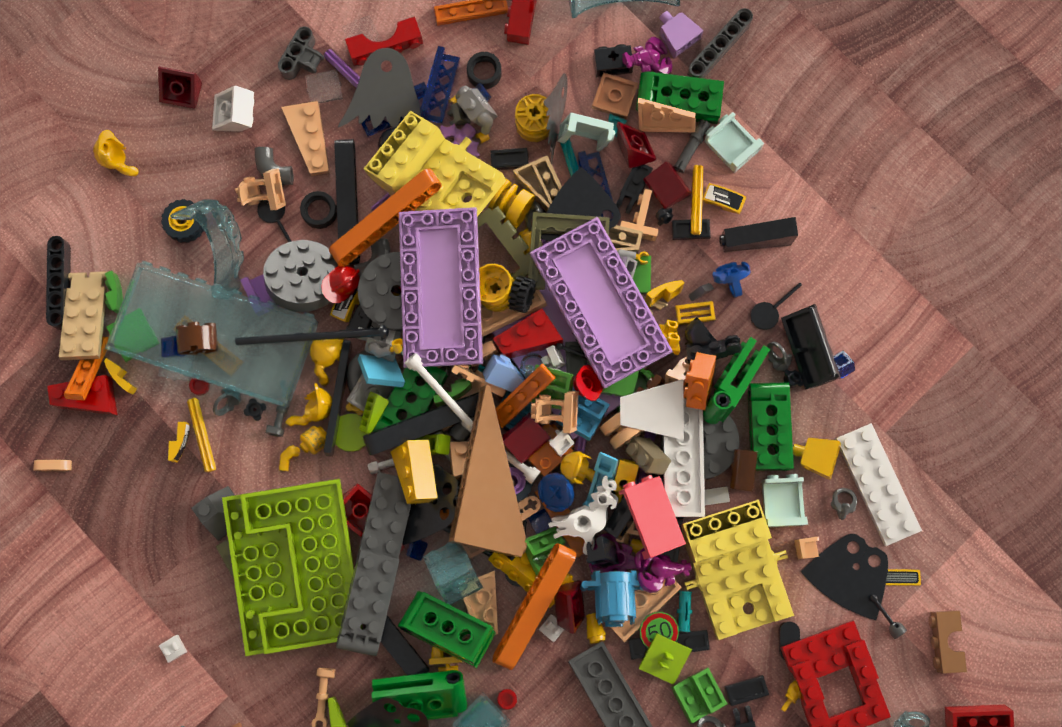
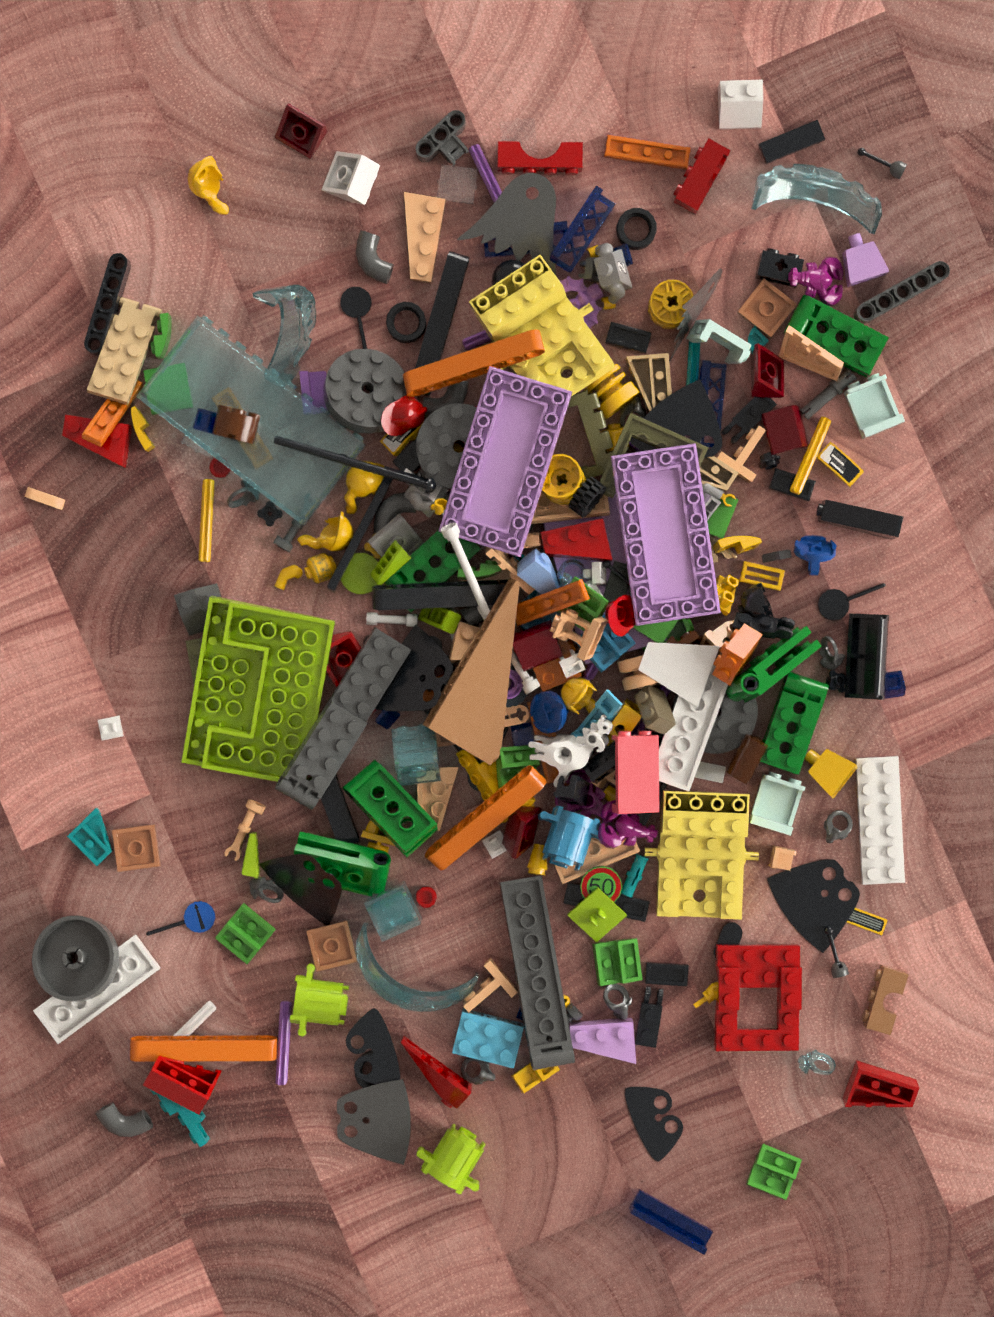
camera: 20 degrees right, 10 degrees up
black wheel [161,199,206,243] -> none
yellow slope [168,422,191,463] -> none
light nougat tile [235,169,286,210] -> none
medium azure tile [358,354,405,387] -> none
yellow wedge [390,440,437,504] -> none

